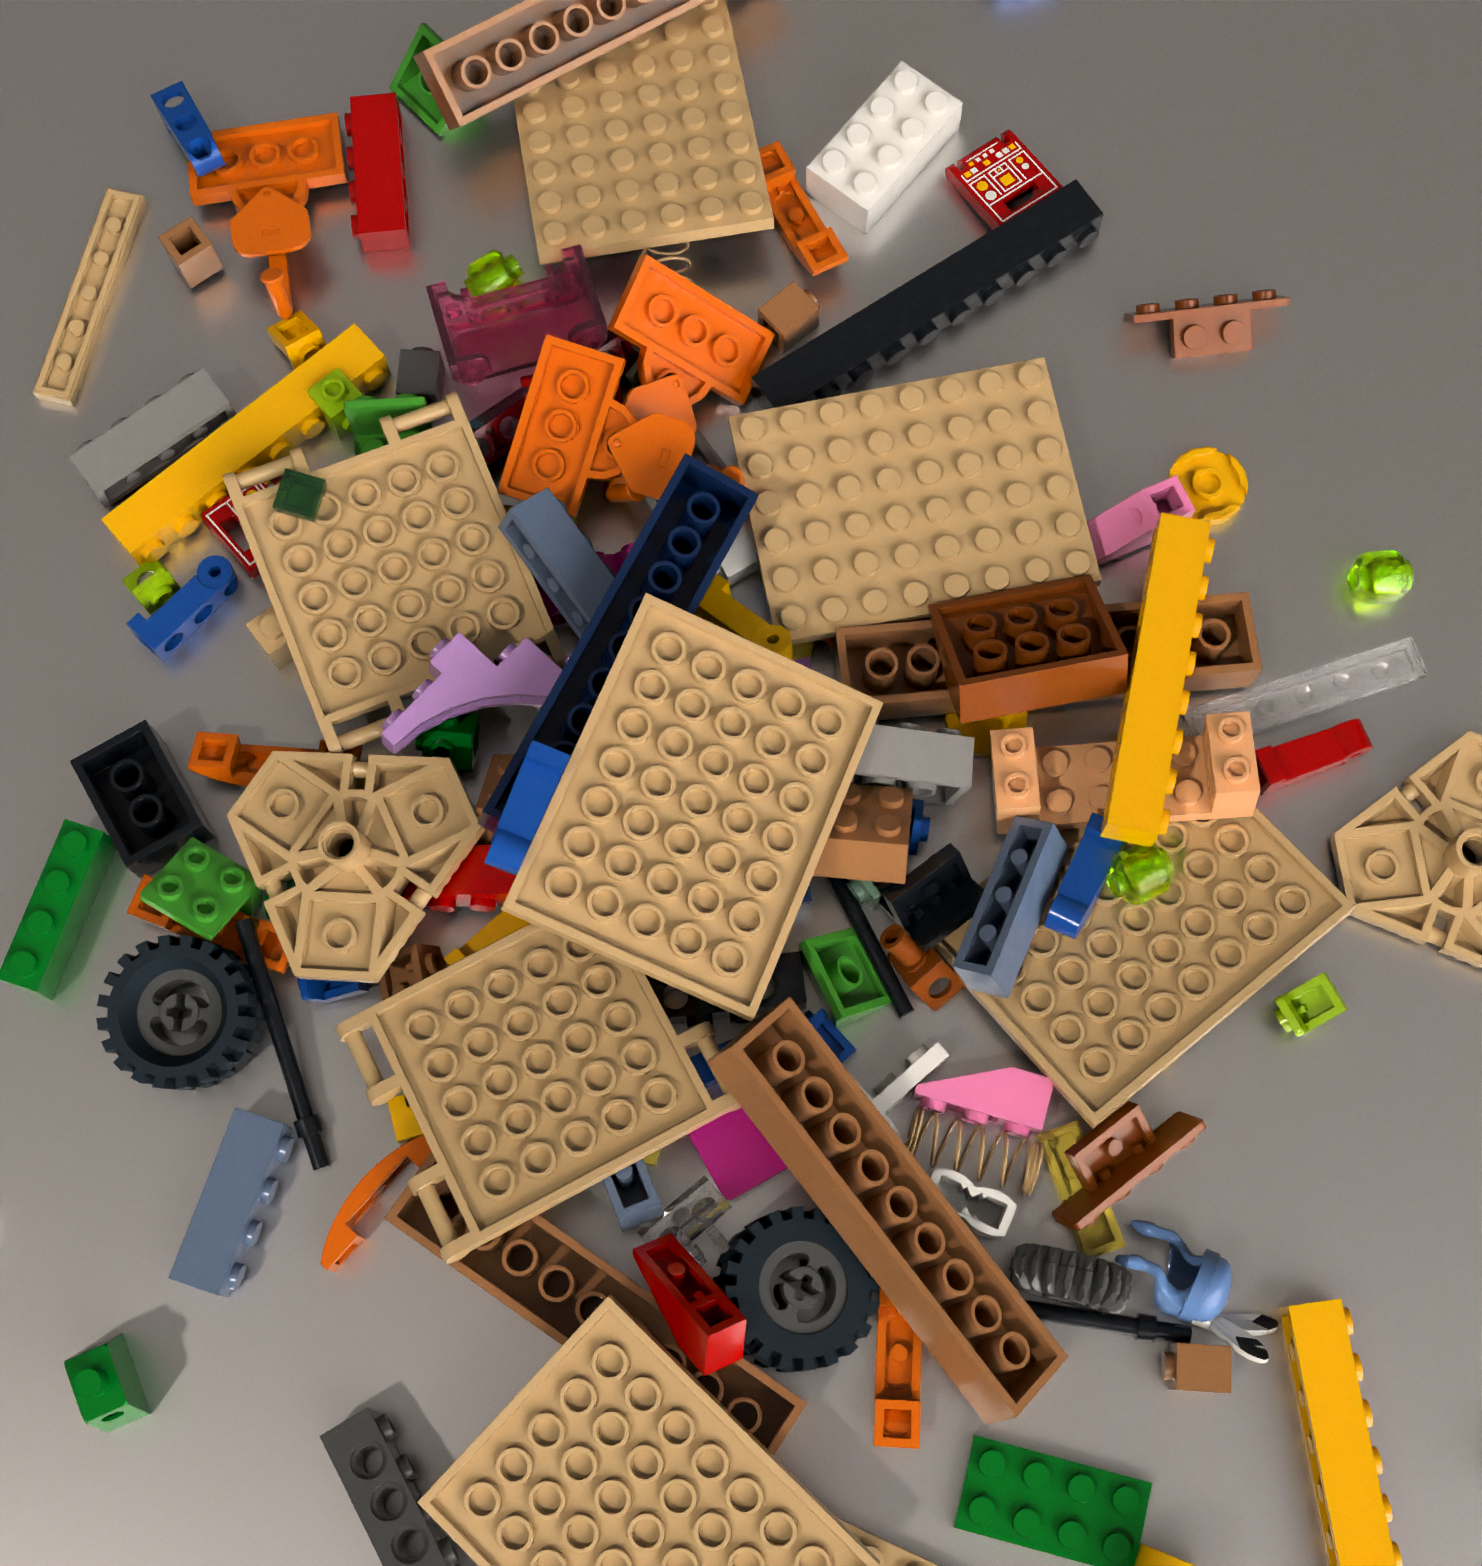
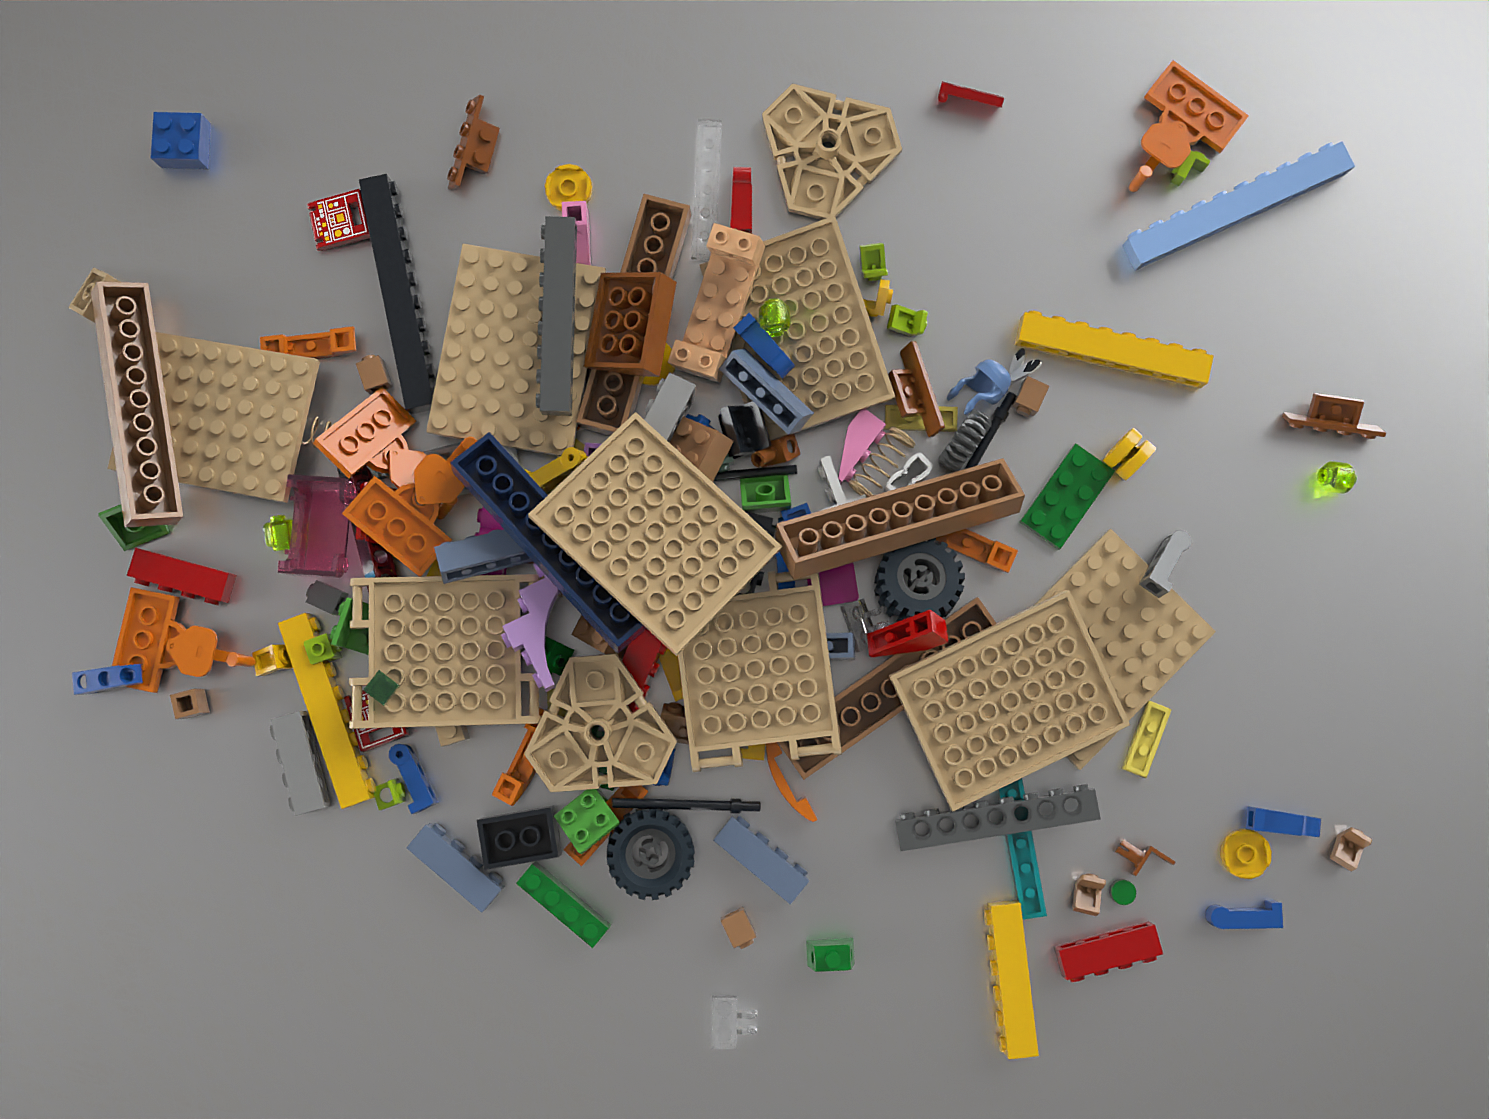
camera: 70 degrees left, 10 degrees up
tan tile [33,187,147,407] -> none
blue leg [484,740,571,876] -> none
white brick [805,61,963,235] -> none
yellow brick [1100,512,1215,847] -> none
clear neon green head [1347,550,1414,605] -> none
none -> sand blue brick [406,823,505,913]
none -> dark grey brick [536,216,577,416]
none -> medium nougat brick [721,907,756,949]
none -> yellow bracket [863,279,893,317]
none -> lime bracket [887,304,928,337]

